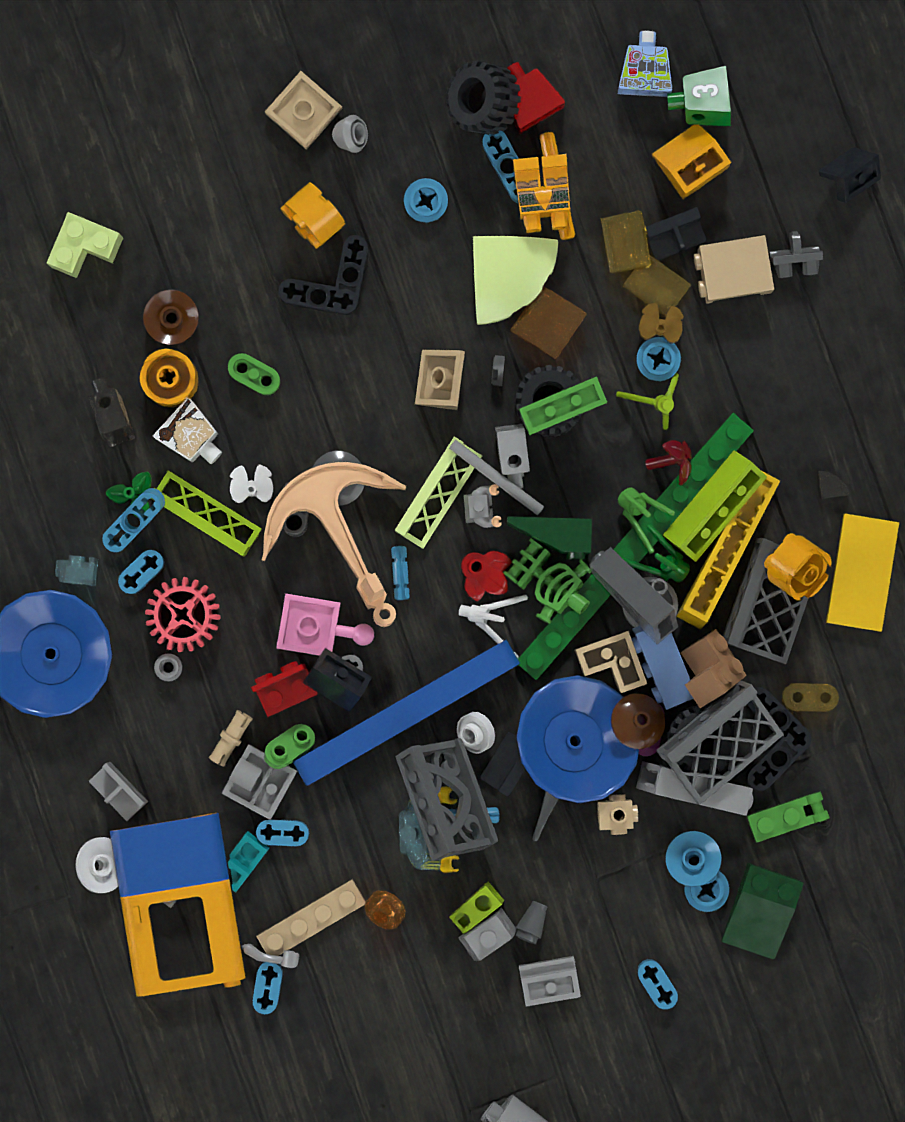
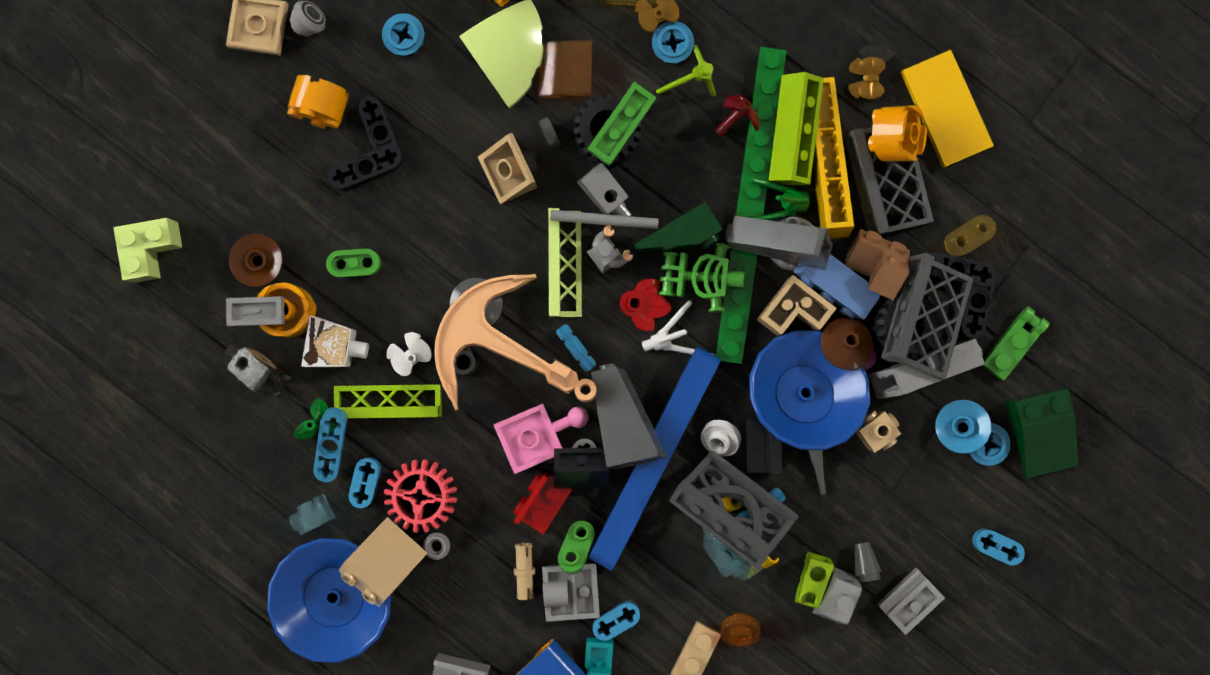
camera: 35 degrees left, 0 degrees up
bright green plant [618,487,675,554] -> none
none -> light grey plate [226,296,285,326]
none -> tan panel [339,517,427,607]
none -> dark grey slope [591,364,667,470]
none -> pearl gold piece [848,57,886,99]

